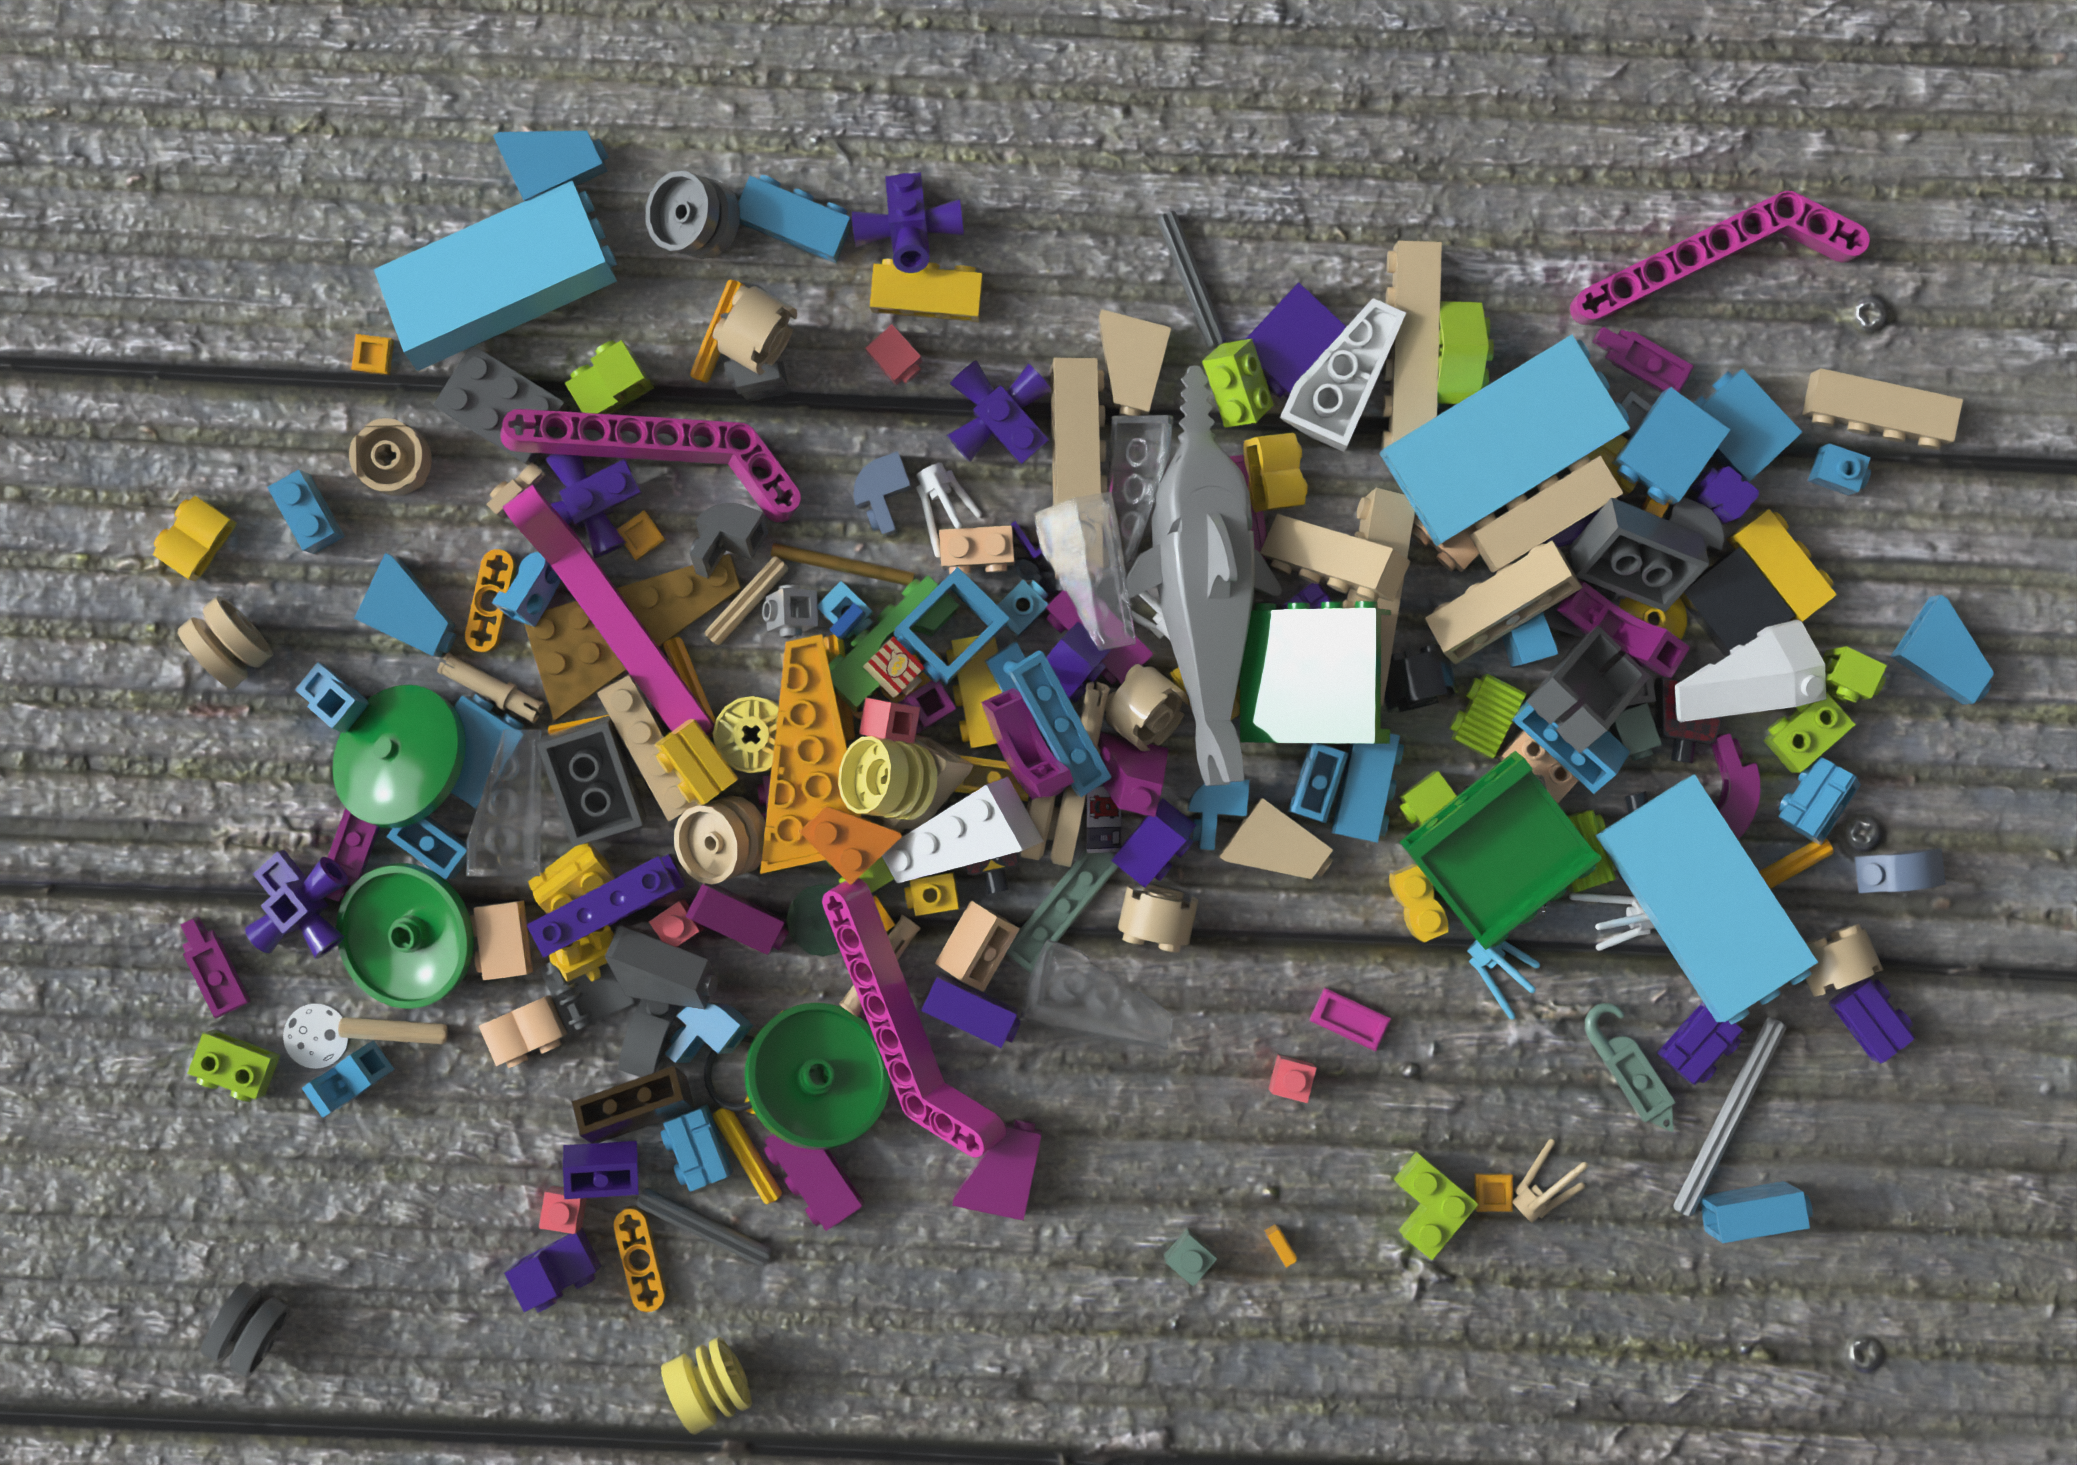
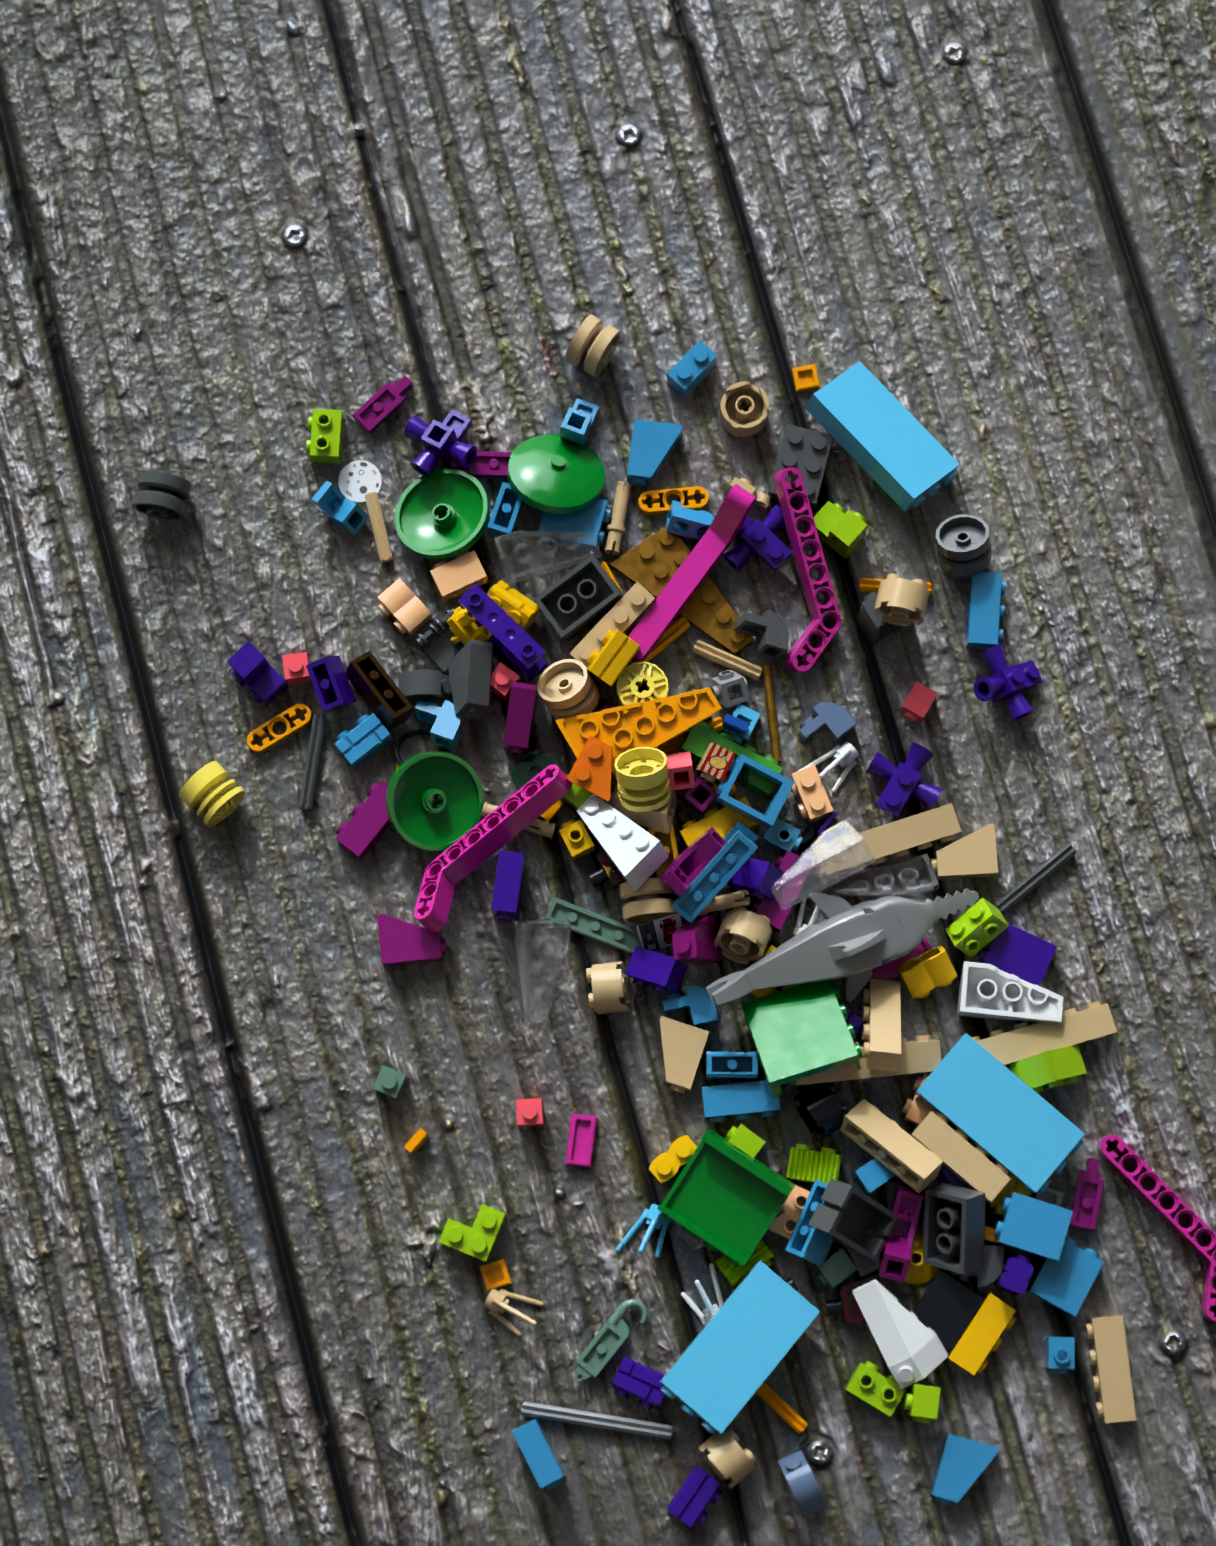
camera: 70 degrees right, 10 degrees down
yellow brick [153,495,237,582] -> none
dark azure slope [493,131,609,201] -> none
light orange tile [617,510,667,561] -> none
yellow axle [713,1107,782,1204] -> none
yellow brick [870,259,983,322] -> none
light nougat brick [935,900,1020,992] -> none
magenta arch [1710,733,1760,839] -> none
dark azure brick [1778,756,1861,845] -> none

